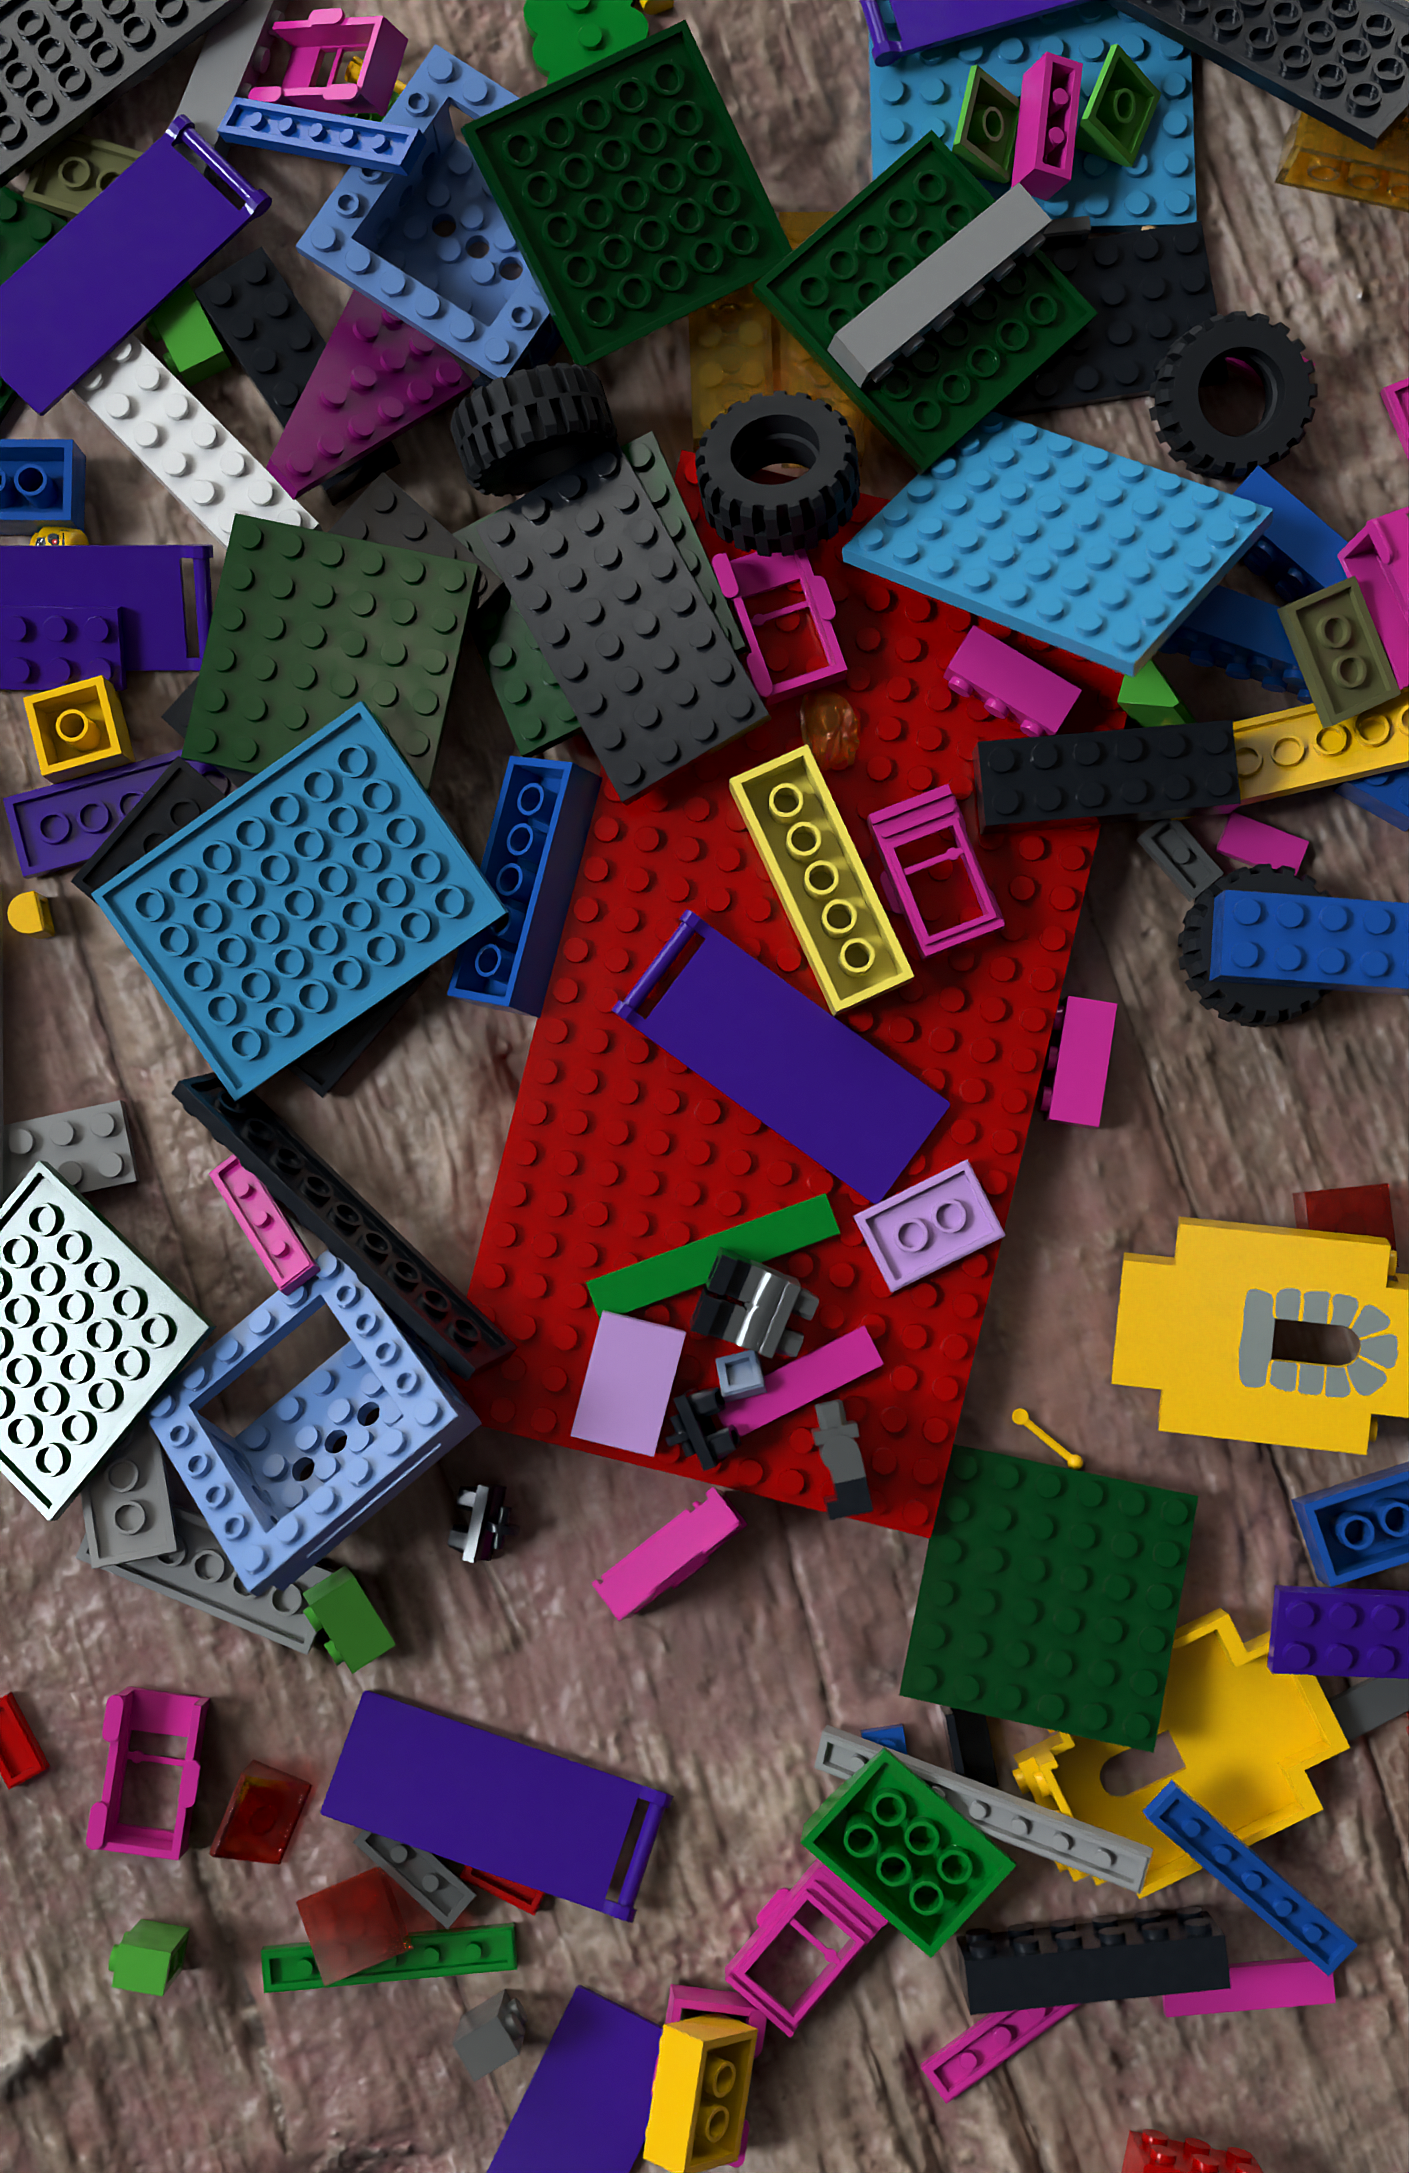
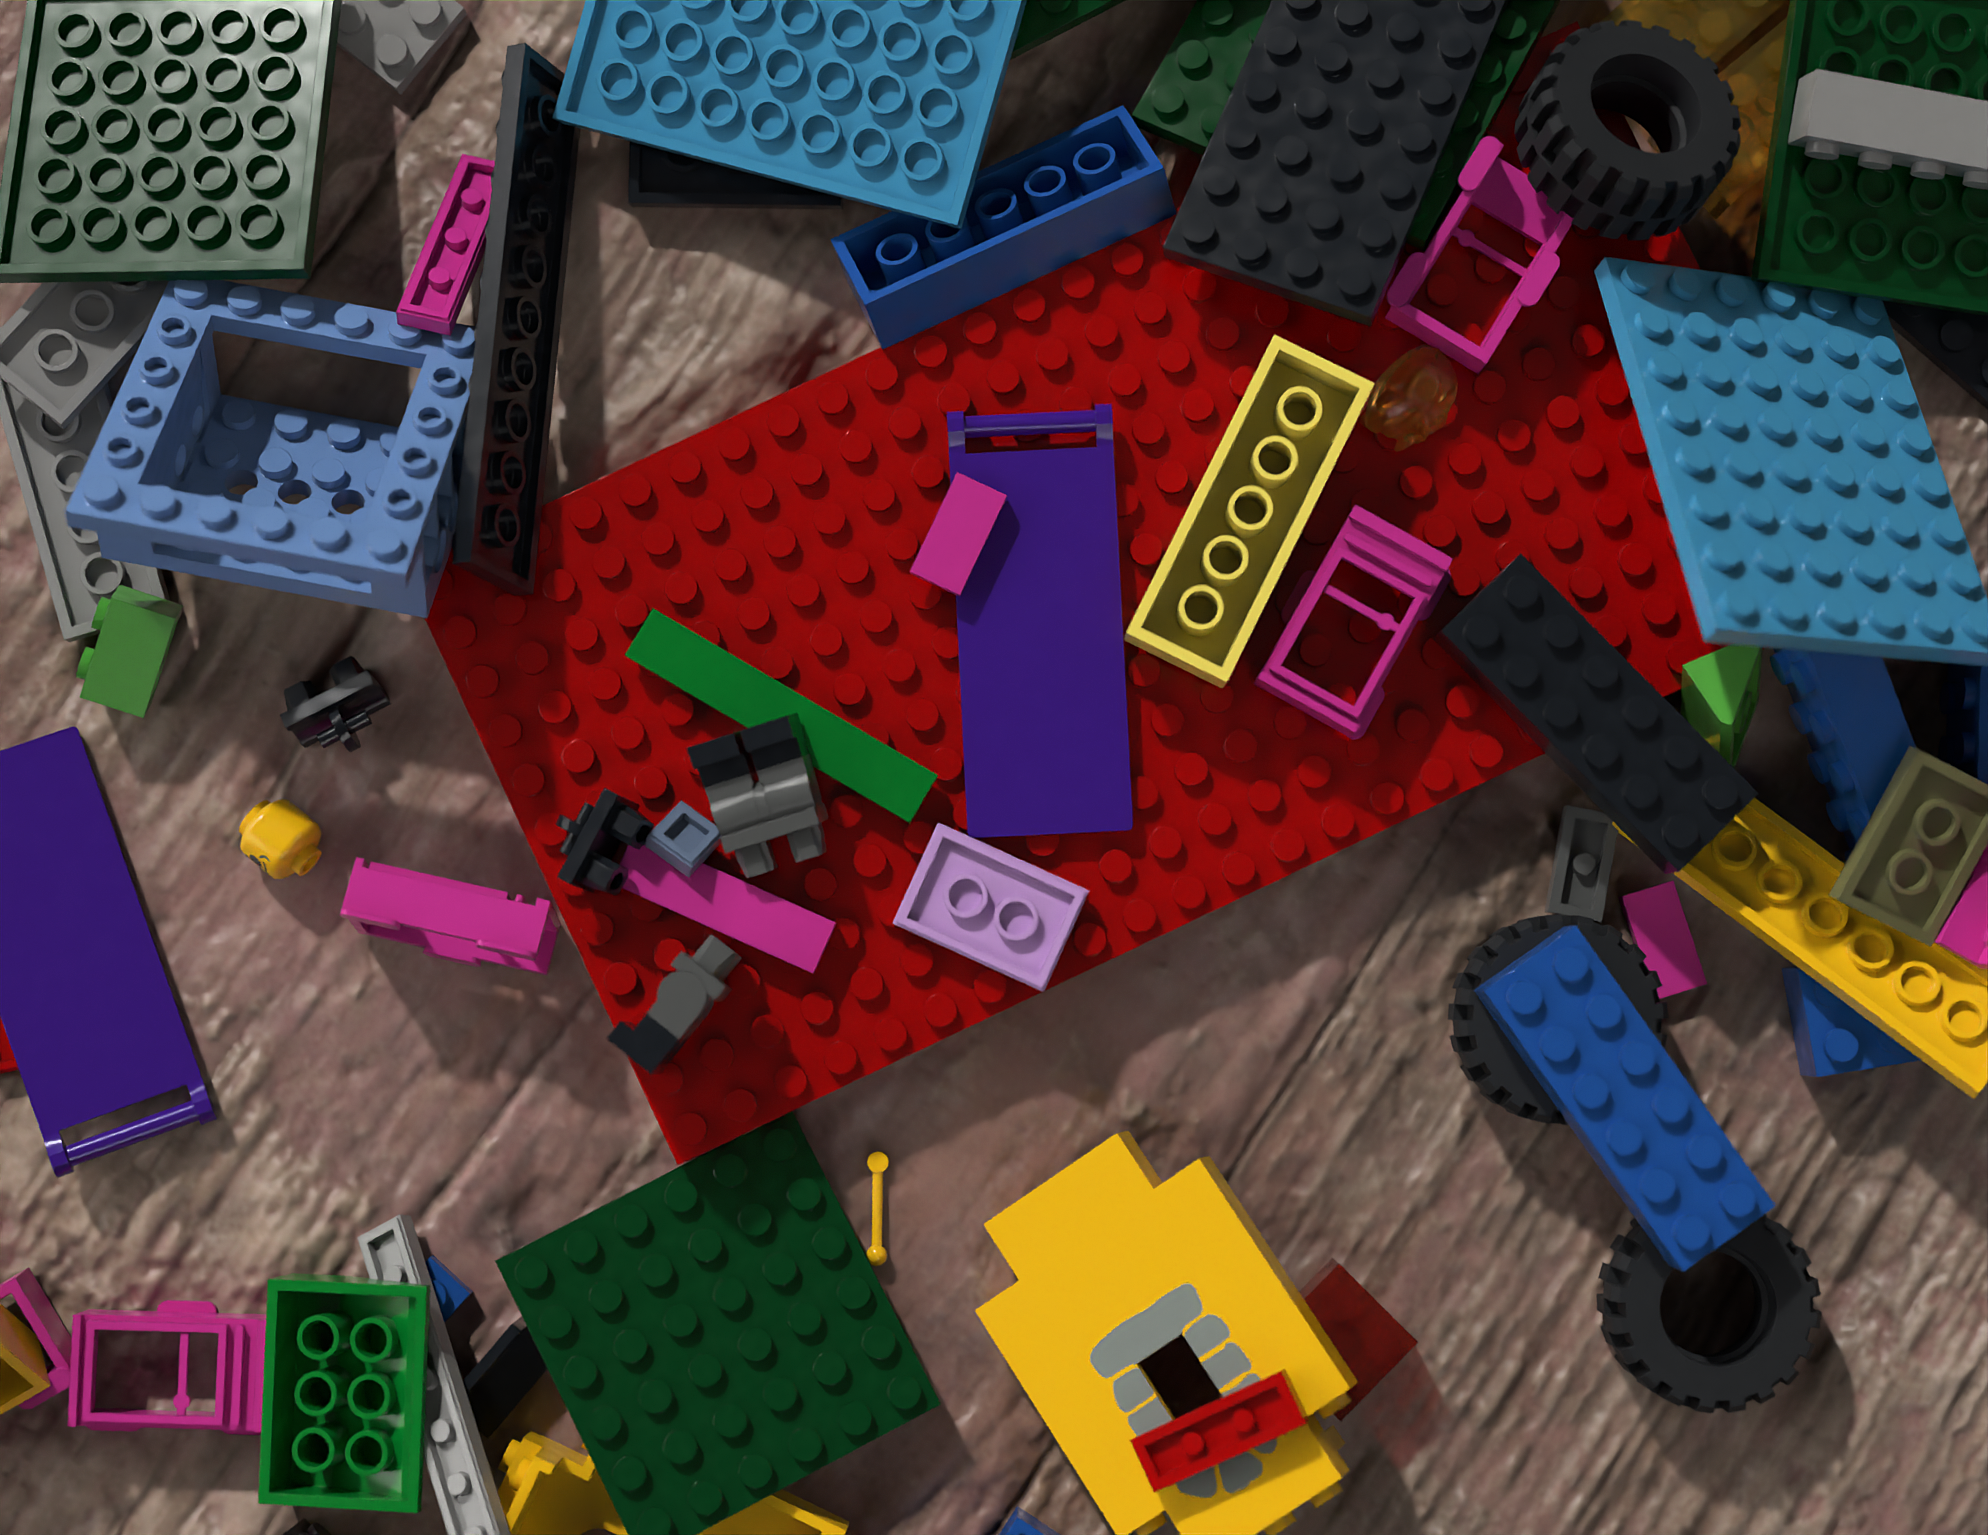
camera: 50 degrees right, 0 degrees up
lavender tile [571,1310,686,1457] -> none
dark pink brick [943,625,1082,737] -> none
dark pink brick [1039,996,1118,1129] -> none
none -> yellow head [239,799,322,879]
none -> dark pink tile [910,472,1007,597]
none -> red plate [1130,1369,1309,1493]

